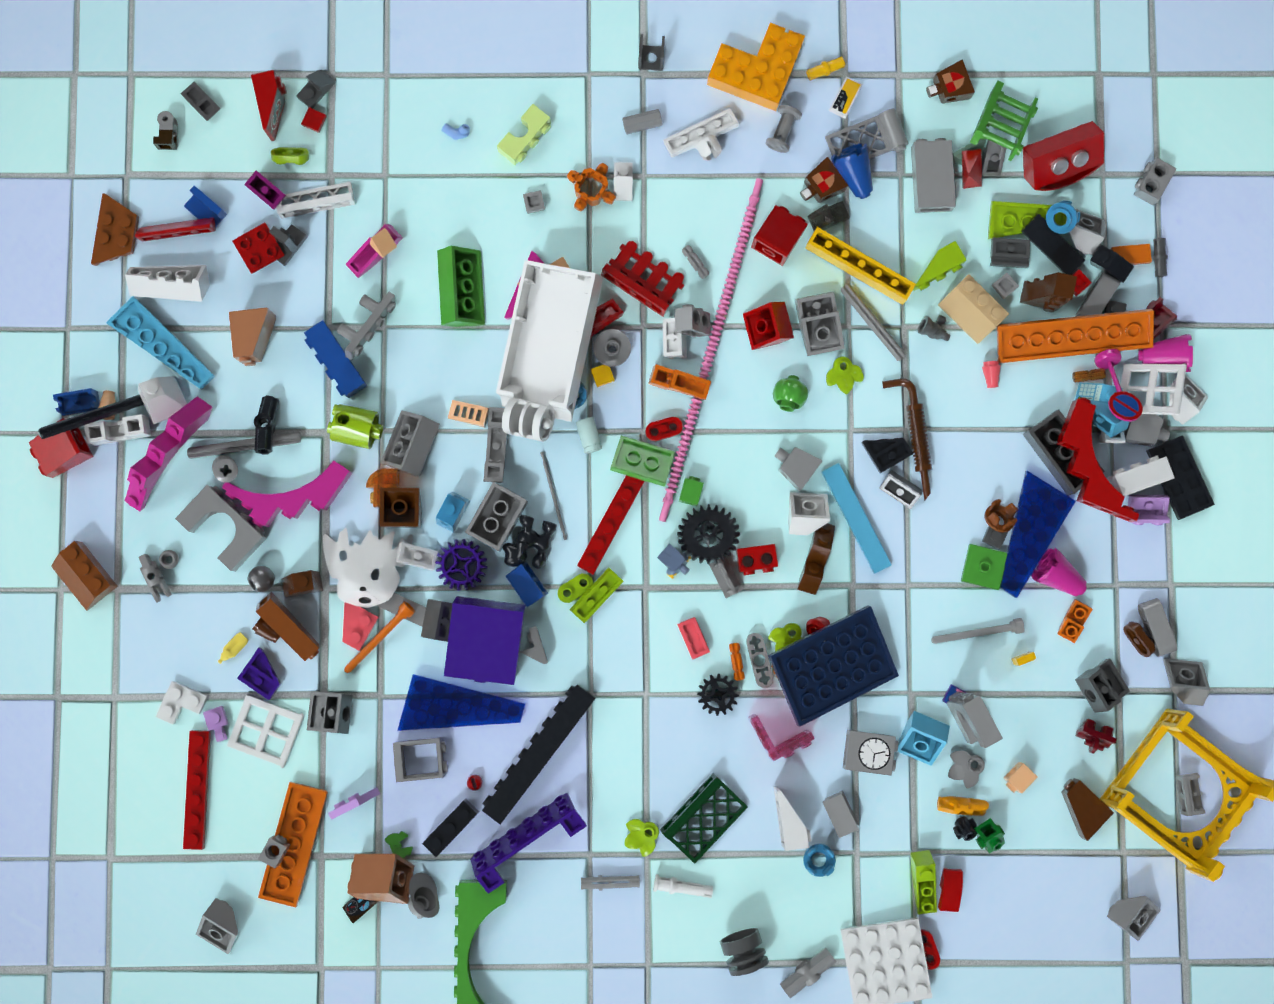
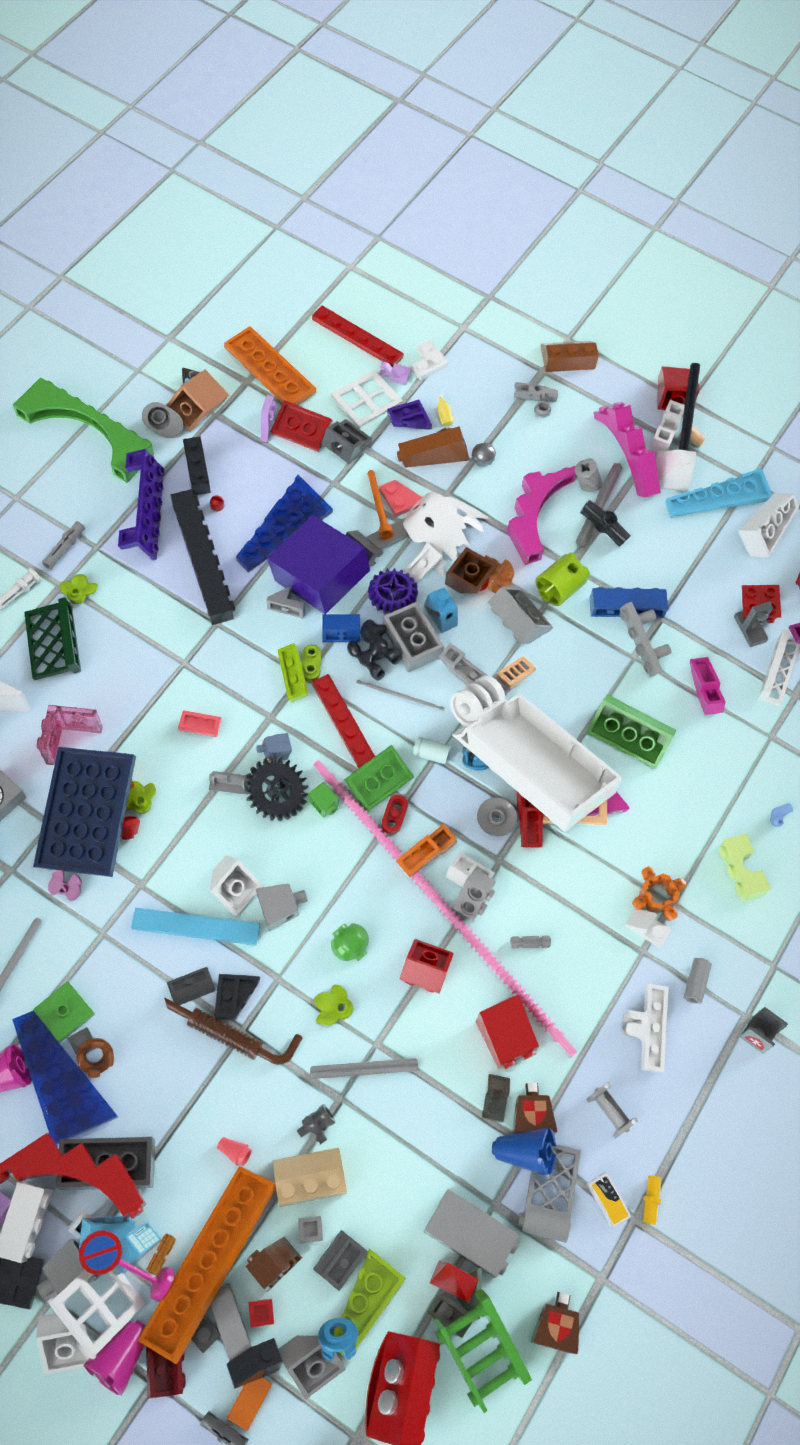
camera: 125 degrees right, 20 degrees down
blue hinge [53,388,100,416] -> none
light grey arch [175,485,267,572] -> none
light grey slope [195,898,238,955] -> none
nougat slope [229,307,276,366] -> none
light grey brick [258,835,291,868] -> none
reddish brown slope [281,570,323,598] -> none
light nougat slope [370,228,397,258] -> none
bright green piece [385,831,413,858] -> none
light grey window [393,737,448,783] -> none
light grey plate [523,190,545,214] -> none
yellow tile [591,365,615,388] -> none
red fence [601,241,685,317] -> none
black gear [697,673,739,716] -> none
light orange piece [707,22,805,111] -> none
orange axle [729,643,745,681] -> none
red brick [735,544,778,576] -> none
light grey beam [746,633,773,688] -> none
light grey slope [795,292,845,356] -> none
reddish brown arch [797,523,835,595] -> none
yellow brick [805,227,916,305] -> none
lime slope [913,241,967,291] -> none
black piece [1021,214,1086,275] -> none
none -> piece [48,869,82,901]
none -> red tile [270,400,333,452]

